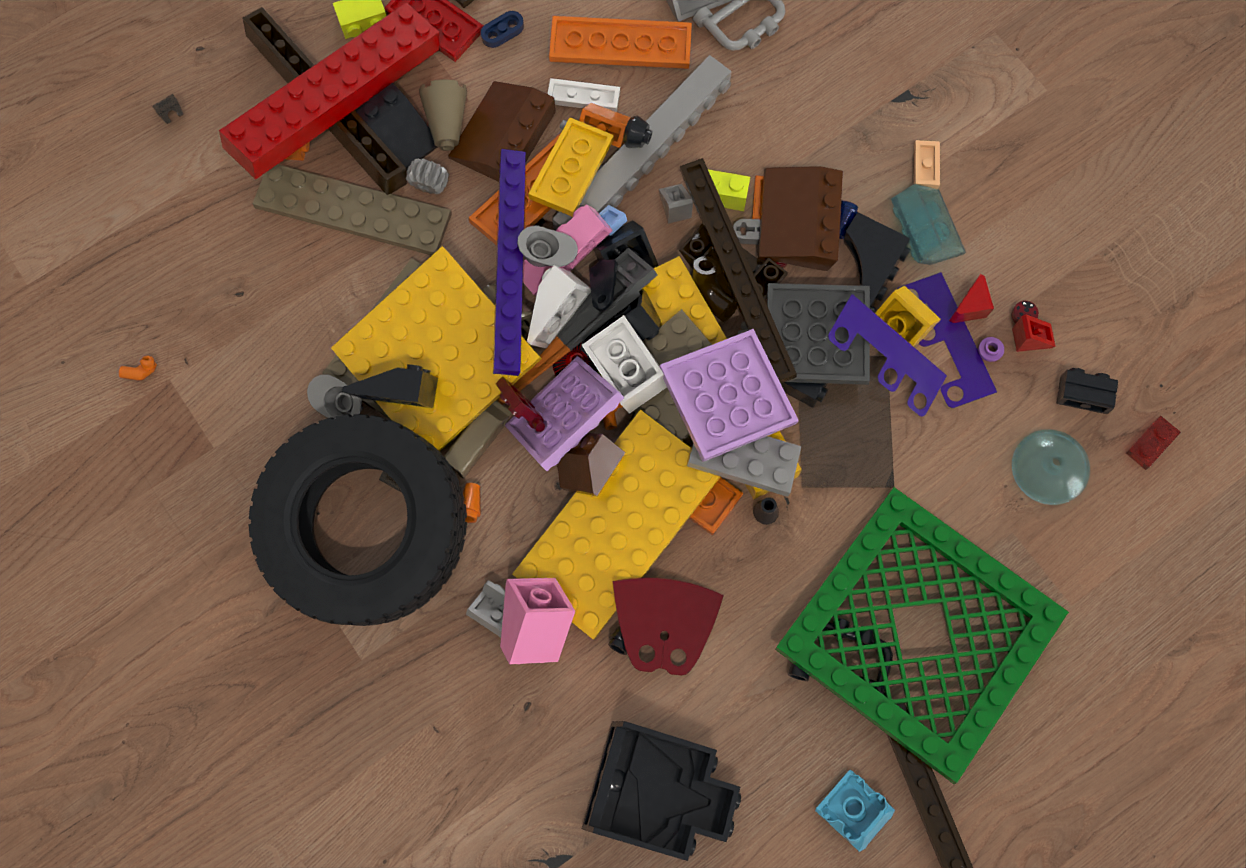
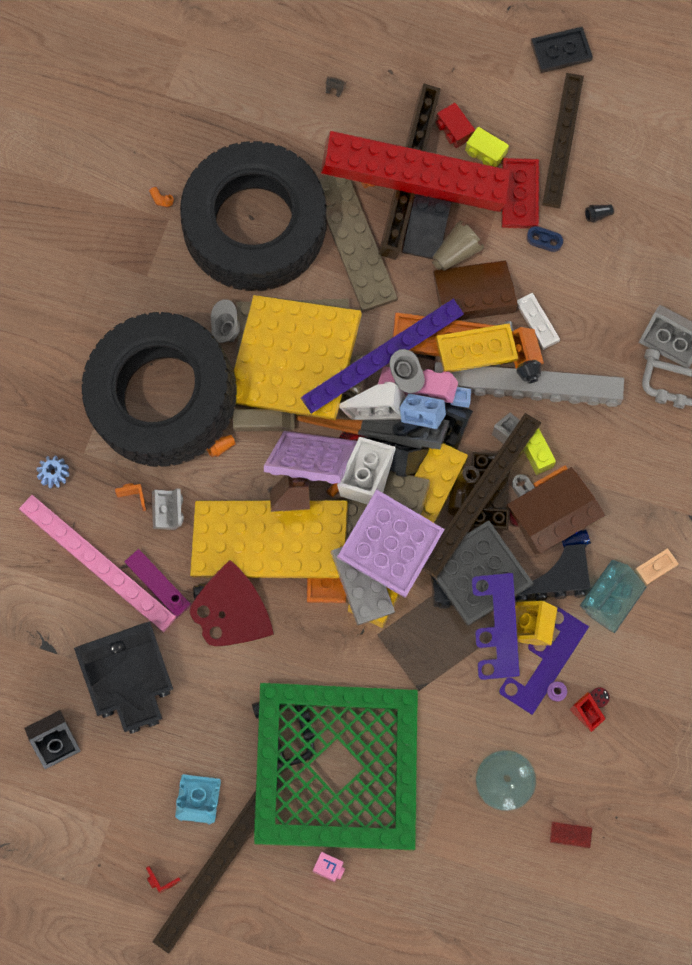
camera: 50 degrees right, 0 degrees up
black slope [342,364,438,408] -> none
light grey gear [406,158,449,194] -> none
dark red plate [496,377,545,432] -> none
bright pink slope [500,578,575,664] -> none
orange plate [549,16,692,69] -> none
black cone [753,497,779,525] -> none
red slope [949,274,994,323] -> none
black brick [1056,368,1118,414] -> none
none -> bright pink plate [19,495,176,633]
none -> light blue gear [36,456,70,488]
none -> orange bracket [115,483,146,511]
none -> magenta piece [124,549,191,618]
none -> black tyre [180,141,327,291]
none -> bright pink brick [313,852,345,882]
none -> light blue brick [400,394,446,429]
none -> red brick [435,102,475,149]

